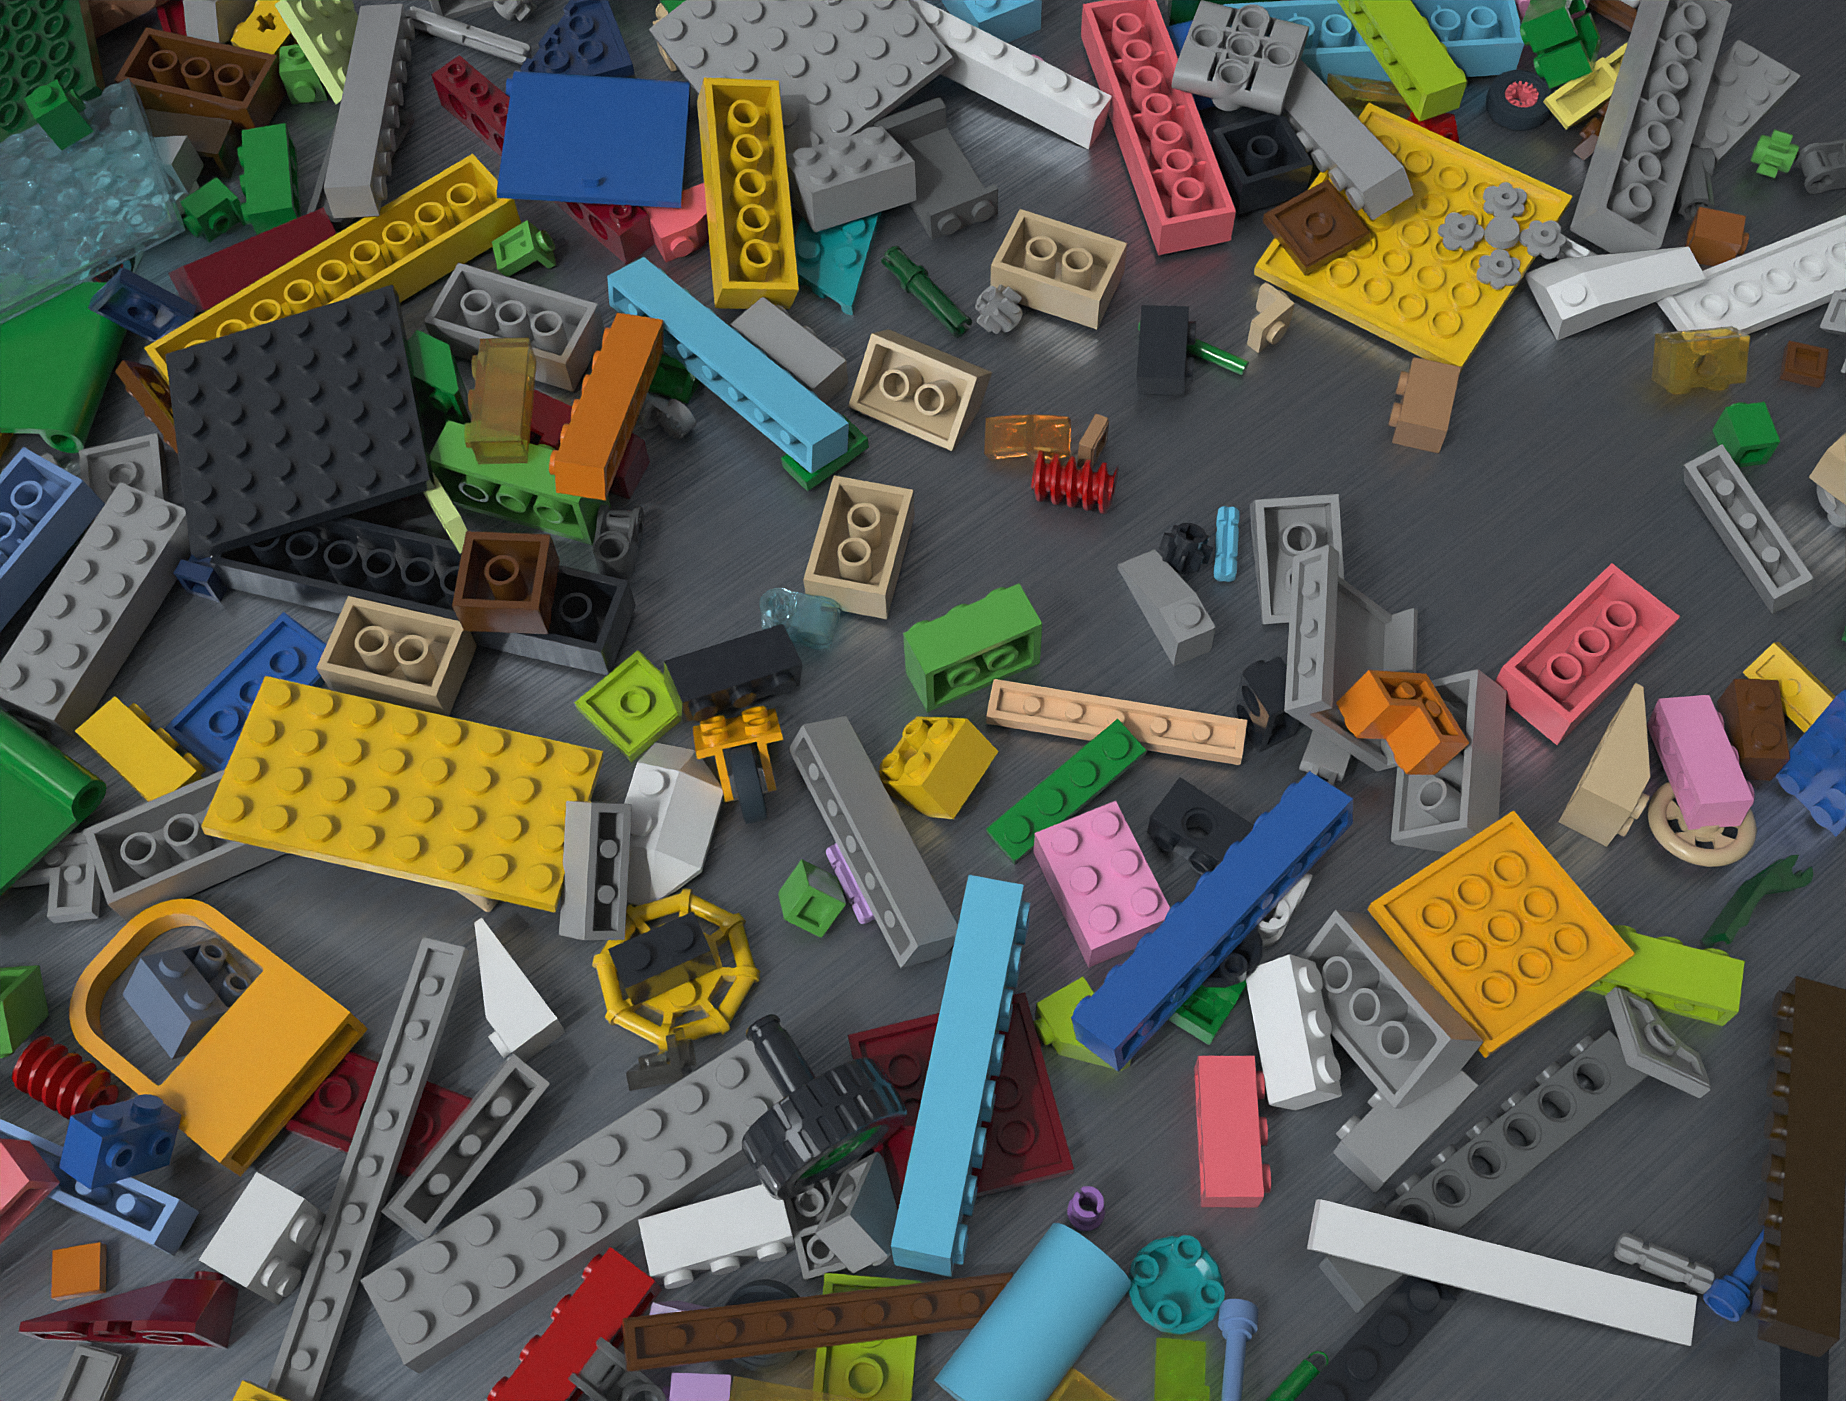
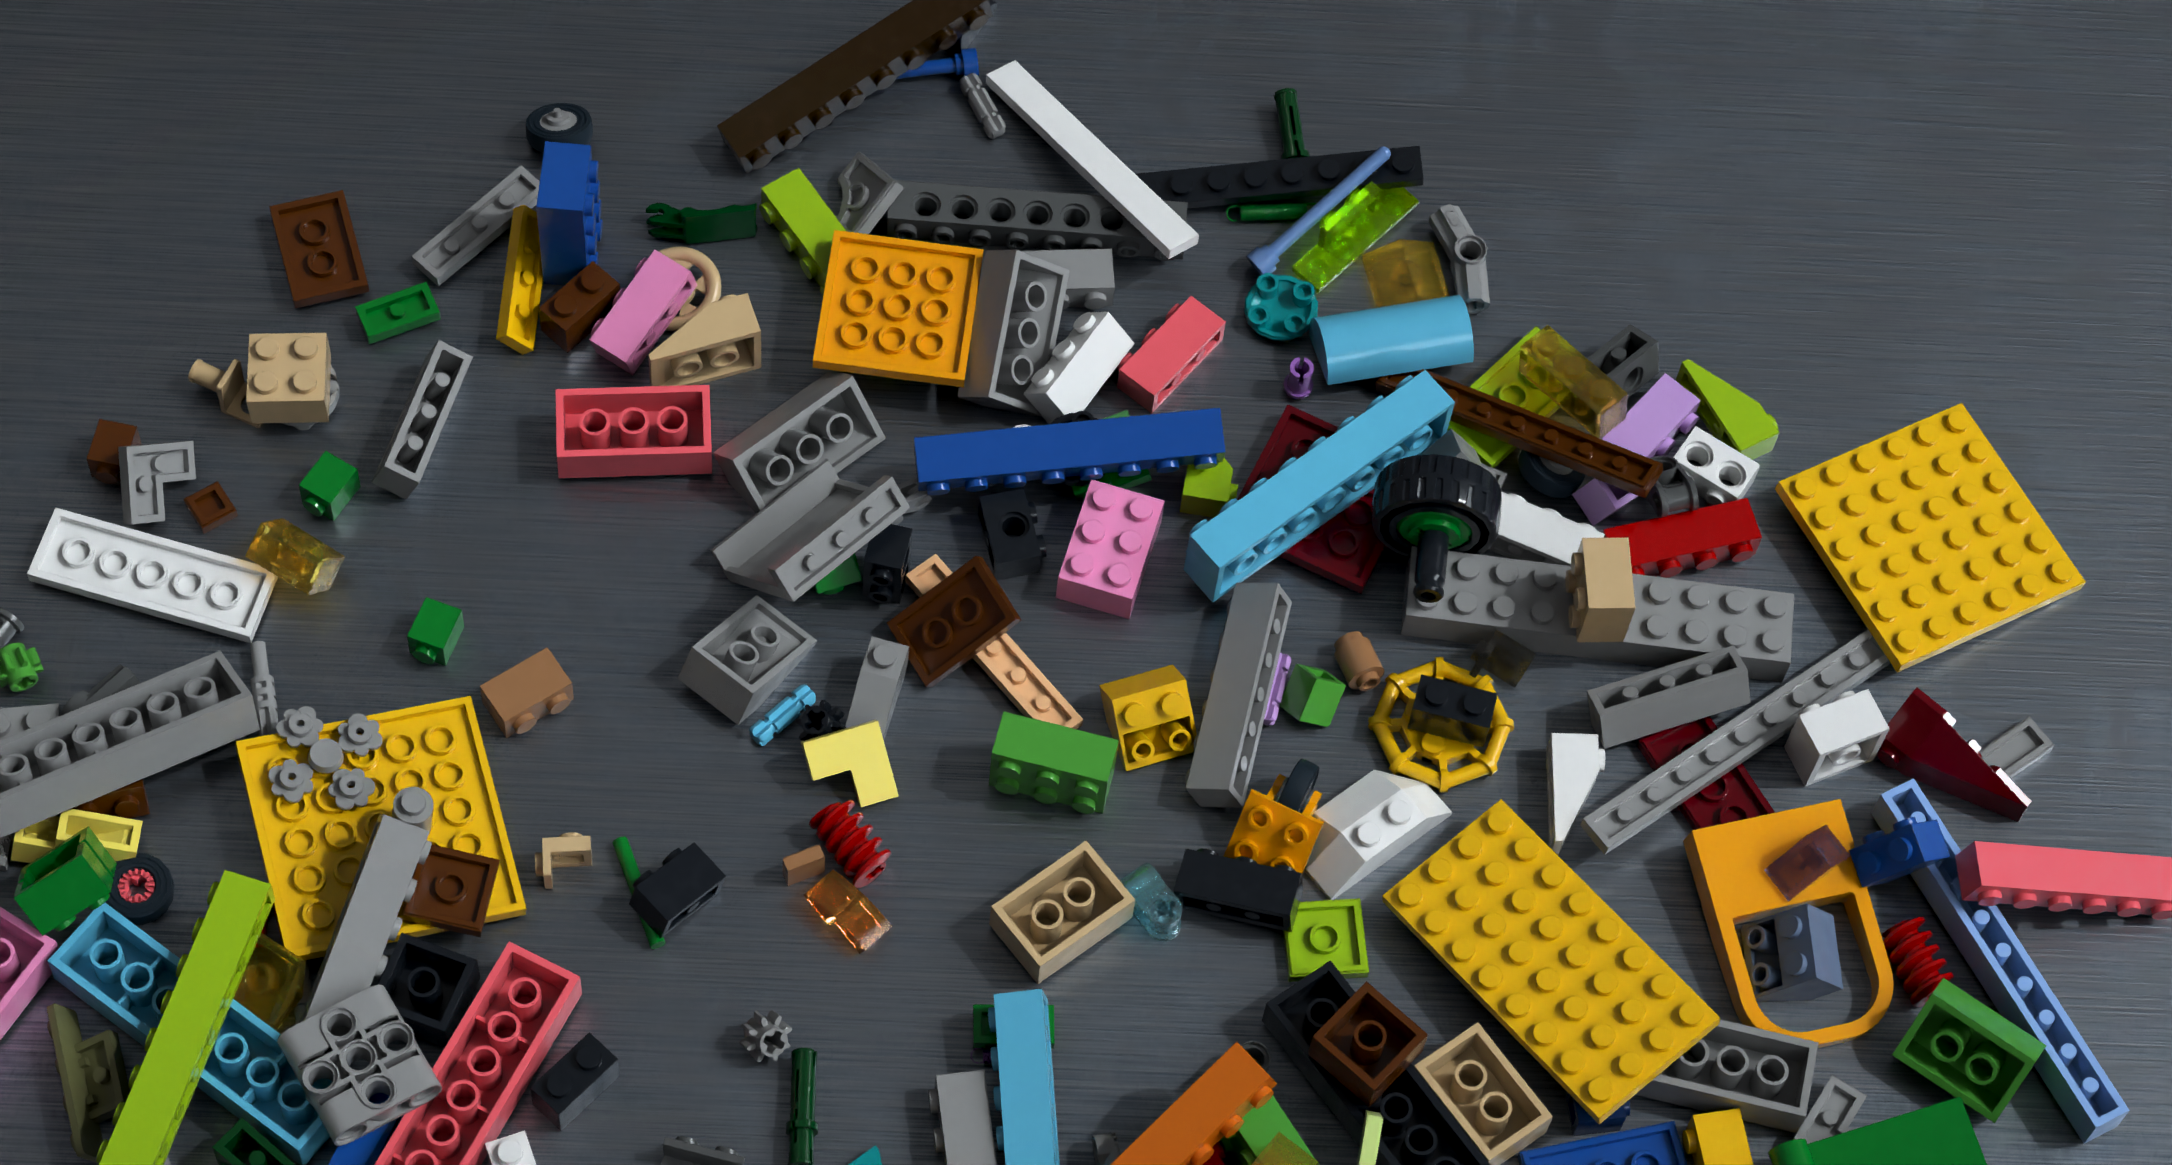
camera: 150 degrees left, 0 degrees up
orange tile [51,1242,107,1301] -> none
light grey brick [559,801,632,940] -> none
tan slope [848,329,992,451] -> none
green plate [986,719,1147,865] -> none
tan brick [991,209,1127,329] -> none
orange brick [1336,670,1469,775] -> none
white wedge [1525,247,1706,341] -> none
dark orange brick [1685,207,1749,267] -> none
none -> light grey brick [392,787,434,833]
none -> green brick [407,597,464,666]
none -> black brick [530,1032,620,1131]
none -> light yellow tile [801,720,899,807]
none -> reddish brown plate [887,556,1022,687]
none -> medium nougat brick [1334,631,1385,691]
none -> tan brick [1565,537,1636,642]
none -> slope [1764,825,1850,902]

